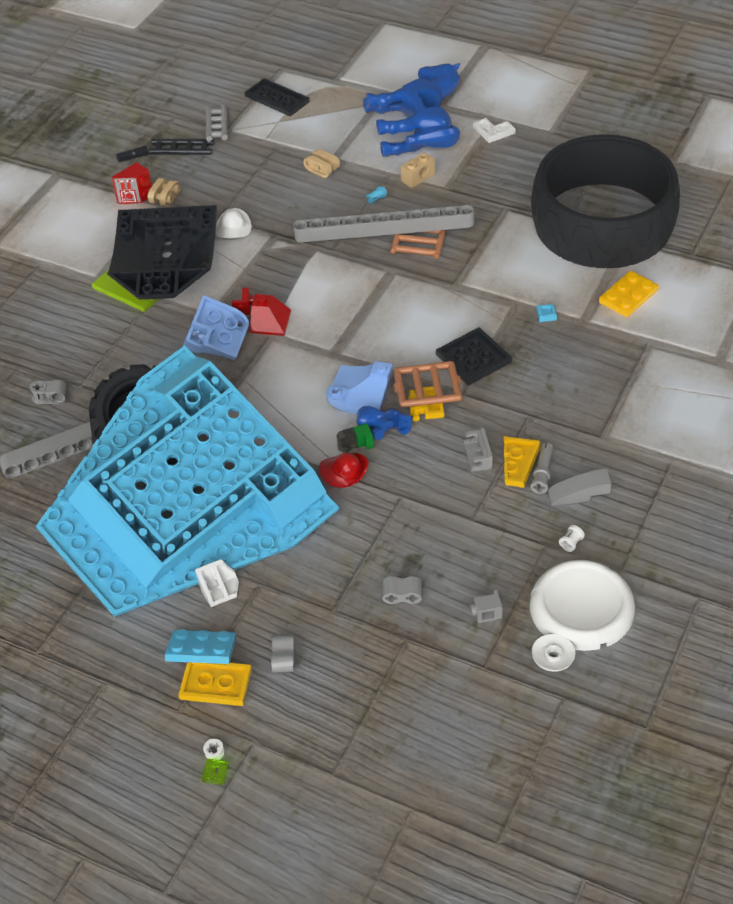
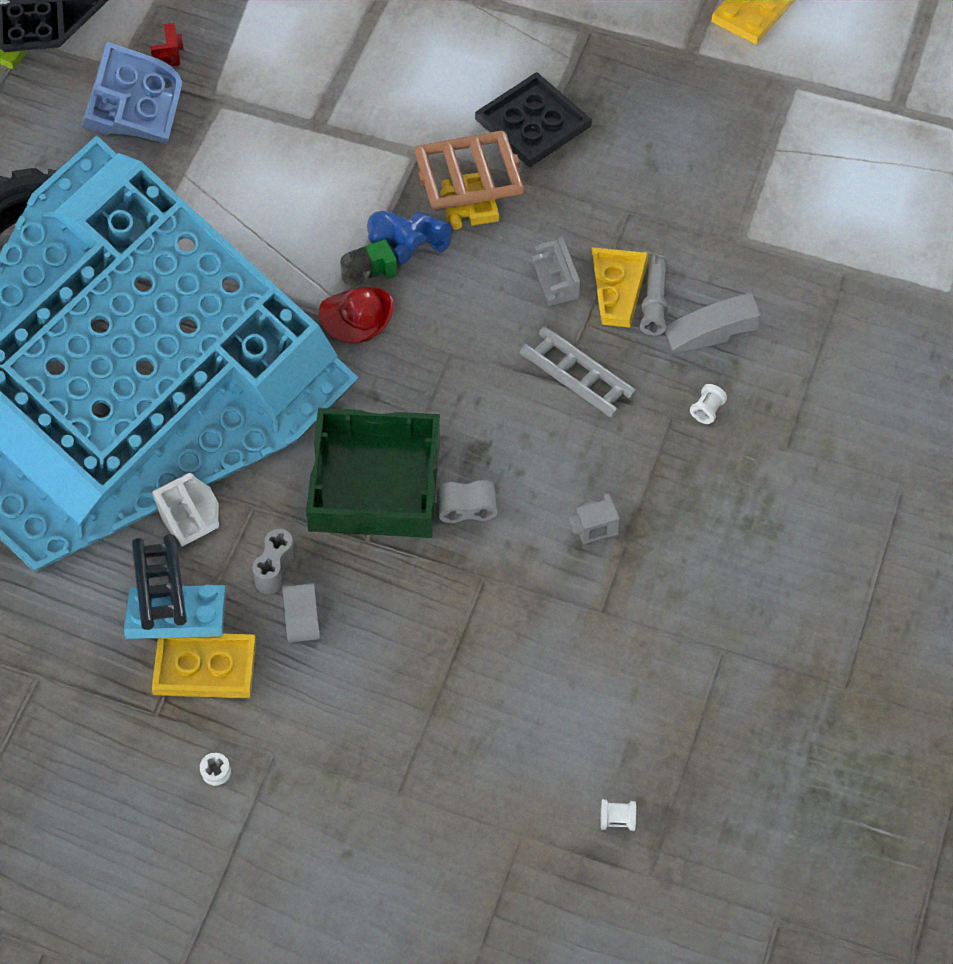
camera: 10 degrees left, 10 degrees up
clear neon green tile [201,758,230,785] -> none
red slope [250,294,291,336] -> none
light blue slope [326,361,393,414] -> none
white piece [529,560,635,651] -> none
white dish [532,634,575,671] -> none
medium azure tile [536,304,557,322] -> none
none -> black bar [132,534,187,630]
none -> light grey axle [252,529,295,595]
none -> dark green tile [306,408,440,538]
none -> light grey bar [519,326,637,418]
none -> white bush [600,799,636,831]

